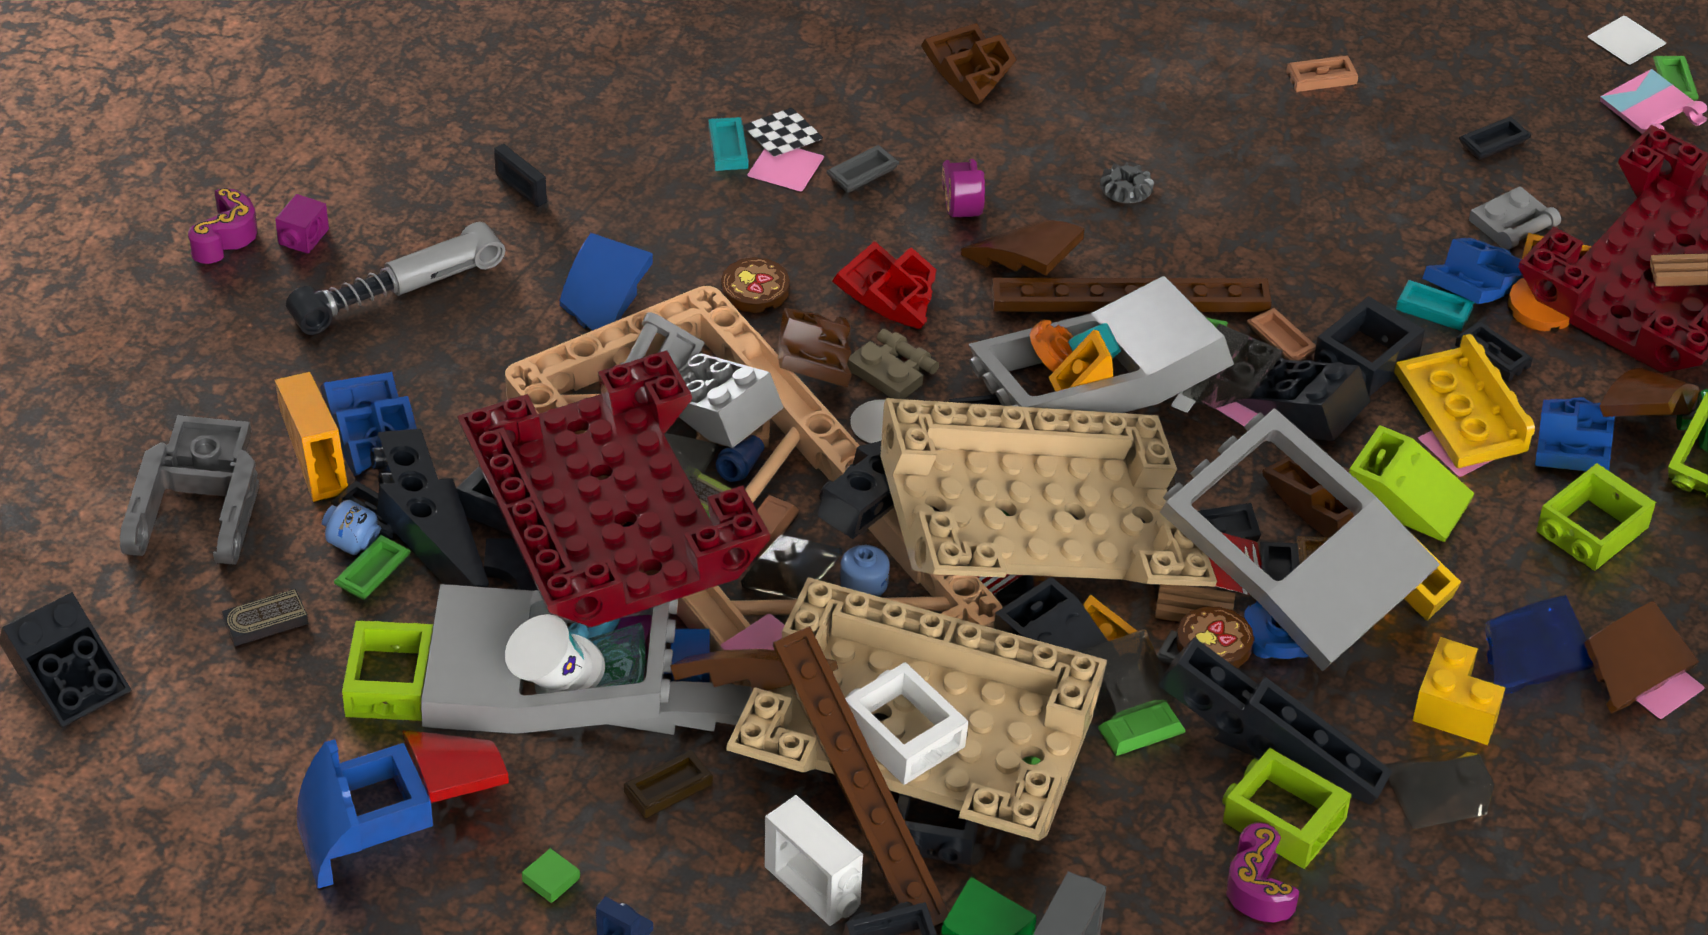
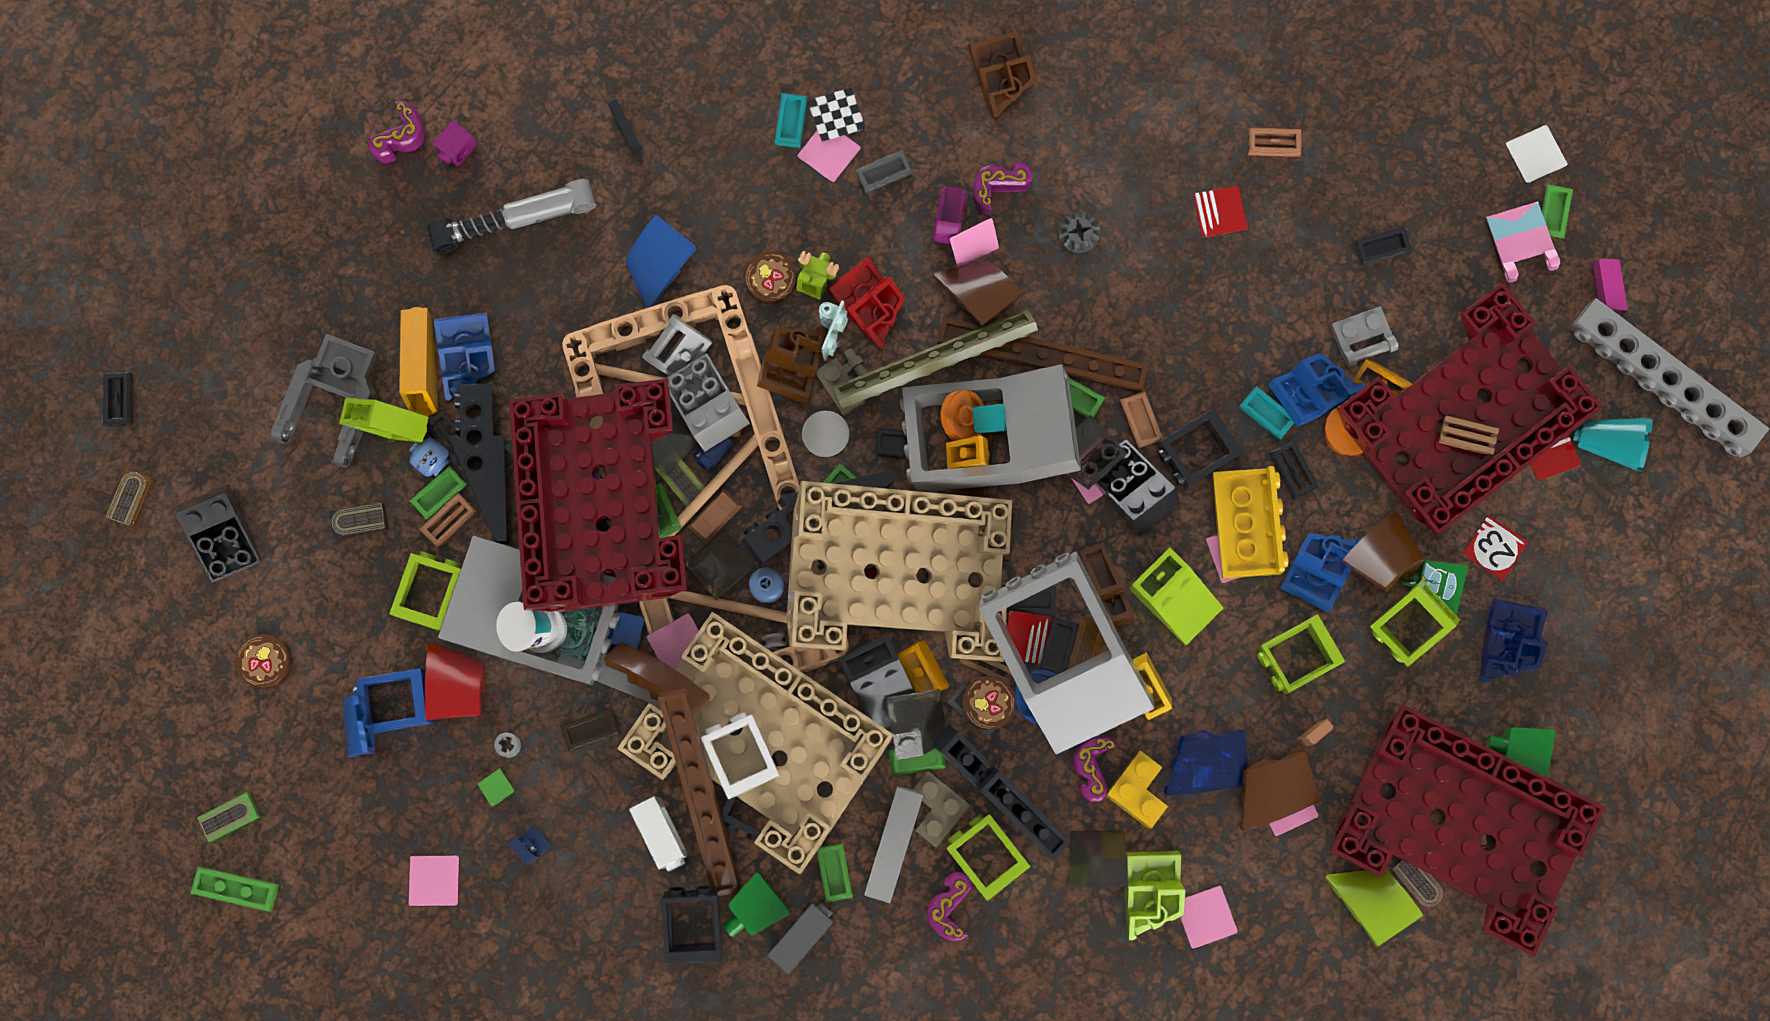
camera: 20 degrees right, 35 degrees up
none -> tile [235,634,291,688]
none -> lime window [339,398,429,443]
none -> nougat tile [420,493,478,549]
none -> light grey bush [494,732,521,758]
none -> lime piece [797,251,839,300]
none -> bright green tile [817,843,853,902]
none -> light aqua hinge [819,301,848,362]
none -> olive plate [832,310,1038,408]
none -> light grey slope [864,786,924,903]
none -> dark tan plate [913,771,970,848]
none -> bright pink sticker [950,218,999,267]
none -> magenta animal [973,162,1033,216]
none -> magenta animal [1072,735,1119,802]
none -> lime slope [1125,851,1185,940]
none -> bright pink sticker [1180,886,1238,948]
none -> red sticker [1193,186,1248,238]
none -> nougat tile [1296,719,1334,747]

